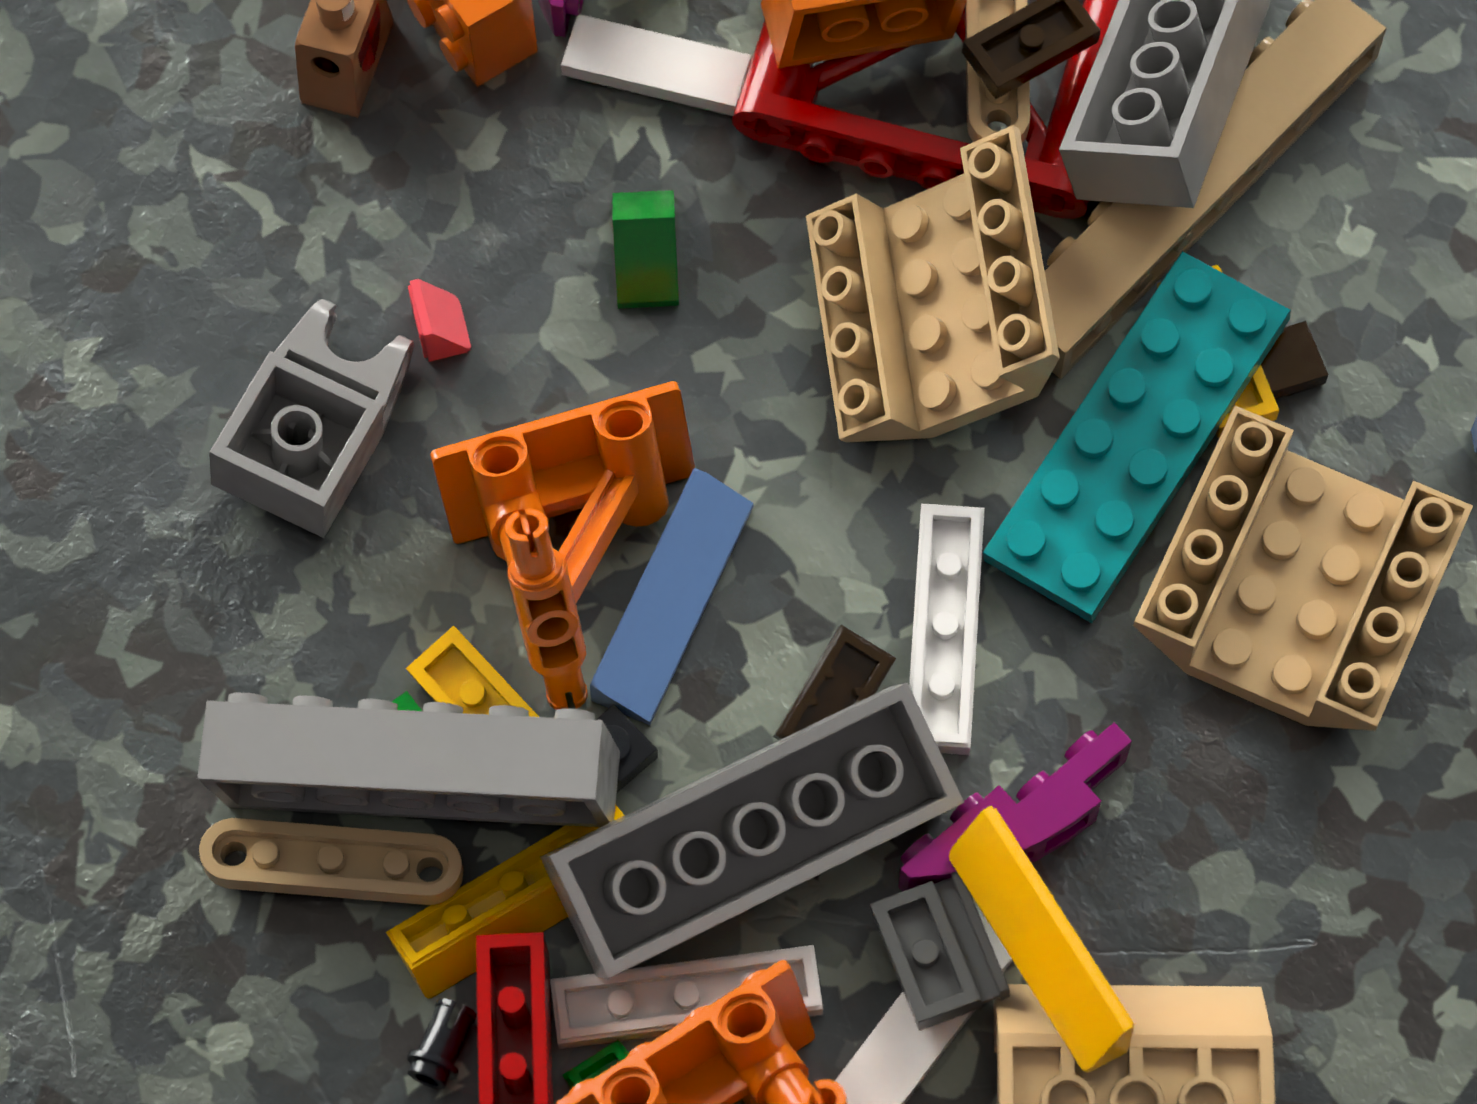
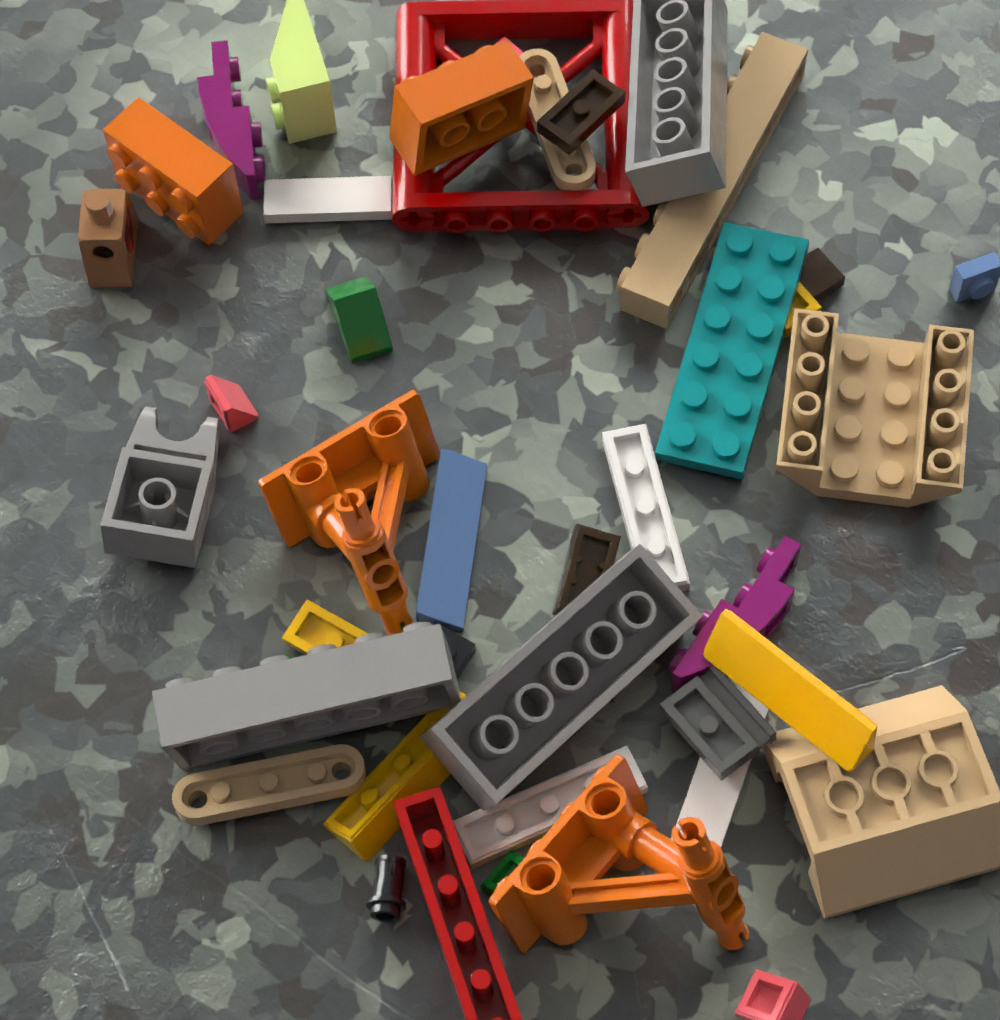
camera: 15 degrees left, 5 degrees down
tan slope [806,125,1060,443] -> none

